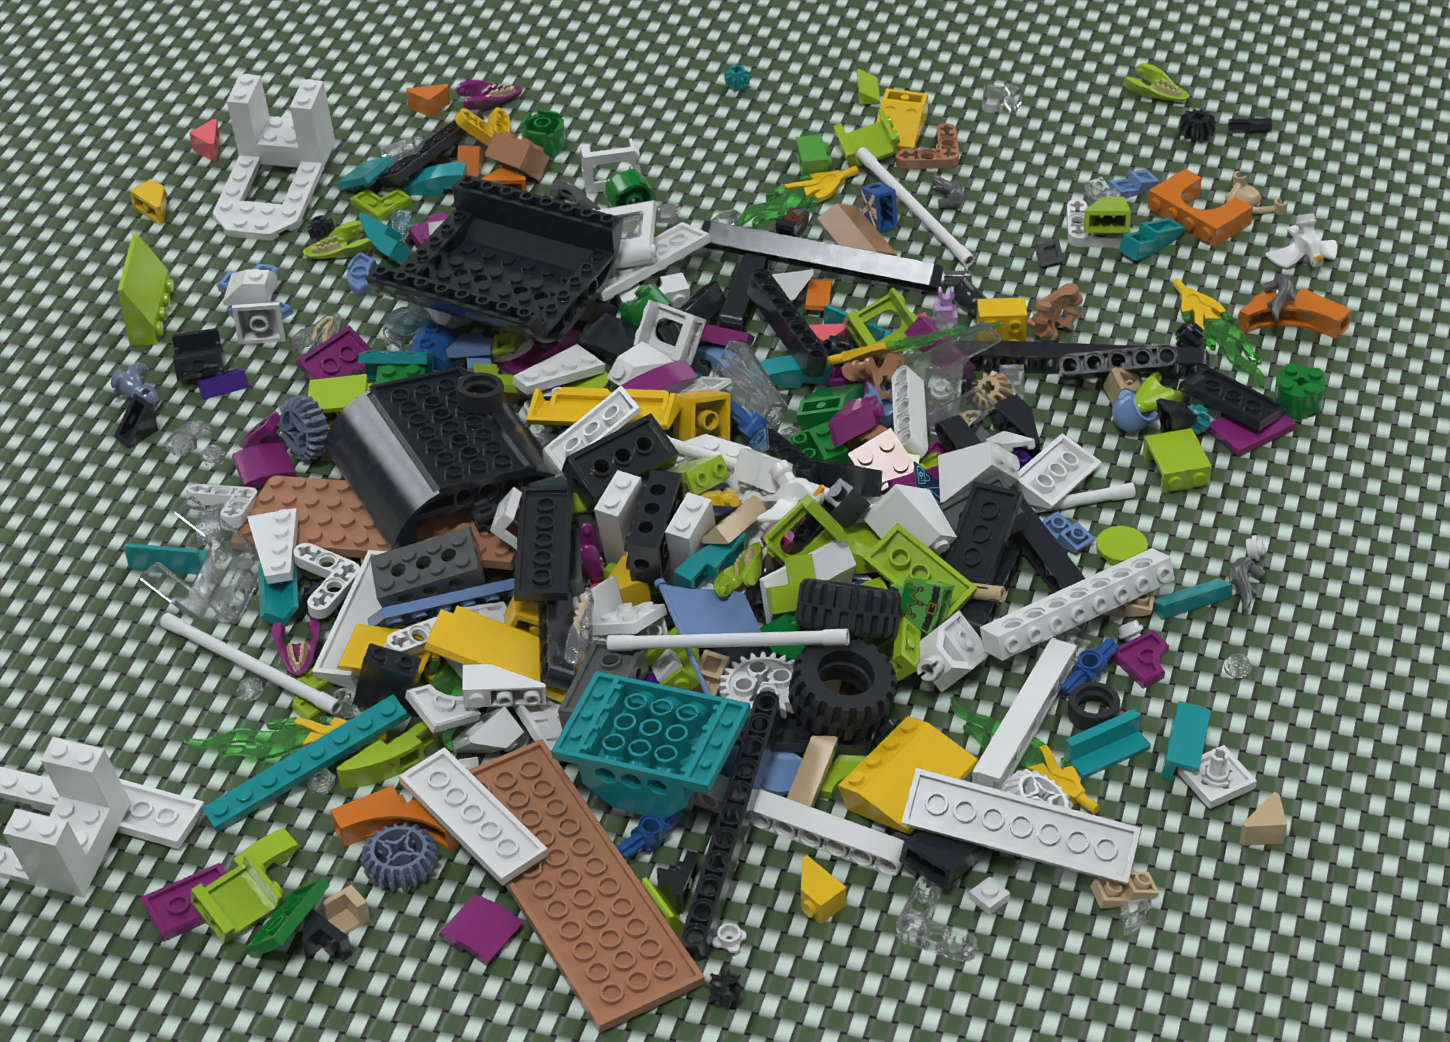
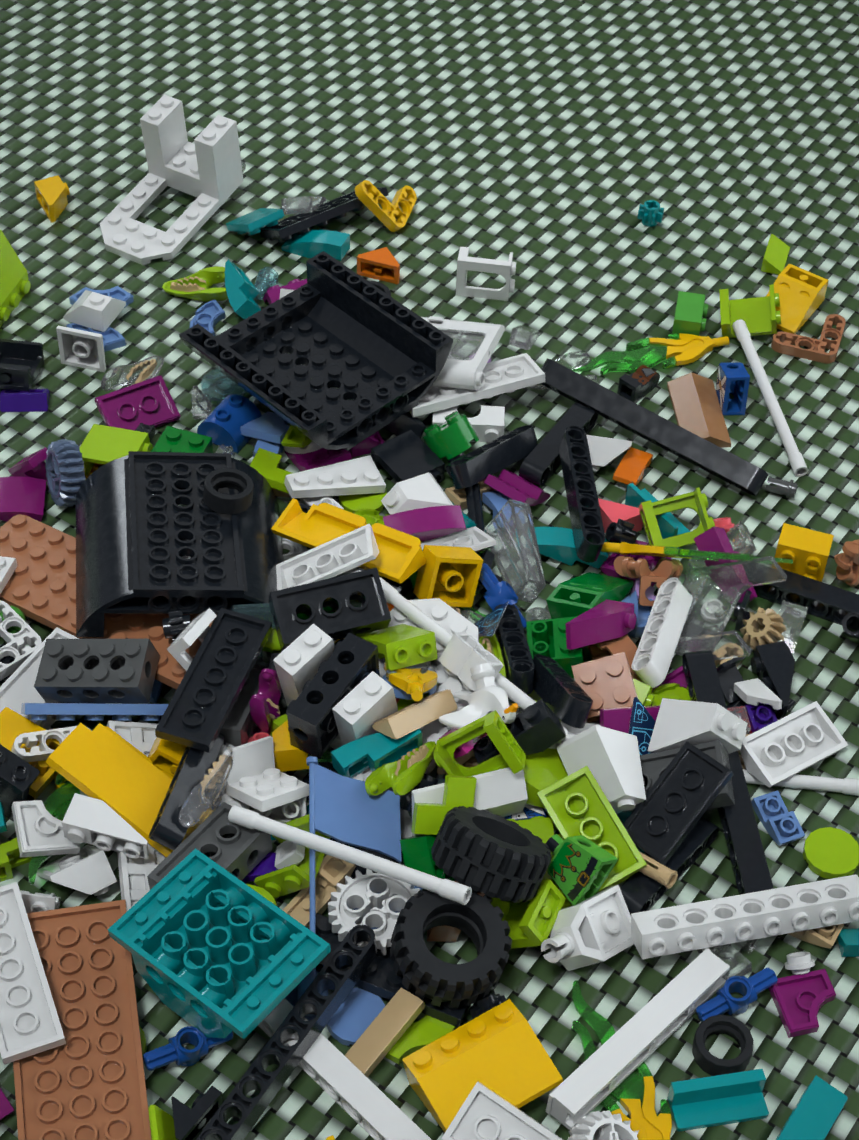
camera: 15 degrees right, 5 degrees up
coral slope [189,119,220,162] -> none
black gear [307,215,335,242] -> none
lime tile [350,189,413,221] -> none
teal panel [358,351,435,380] -> none
orange slope [406,84,450,117] -> none
magenta animal [456,80,523,110] -> none
orange slope [457,145,485,178] -> none
nougat brick [484,131,550,181] -> none
green brick [521,110,566,158] -> none
dark grey piece [549,178,601,210] -> none
green brick [605,168,656,222] -> none
white panel [633,300,706,365] -> none
dark grey piece [932,171,964,208] -> none
lavender piece [933,286,958,326] -> none
black cylinder [954,278,988,319] -> none

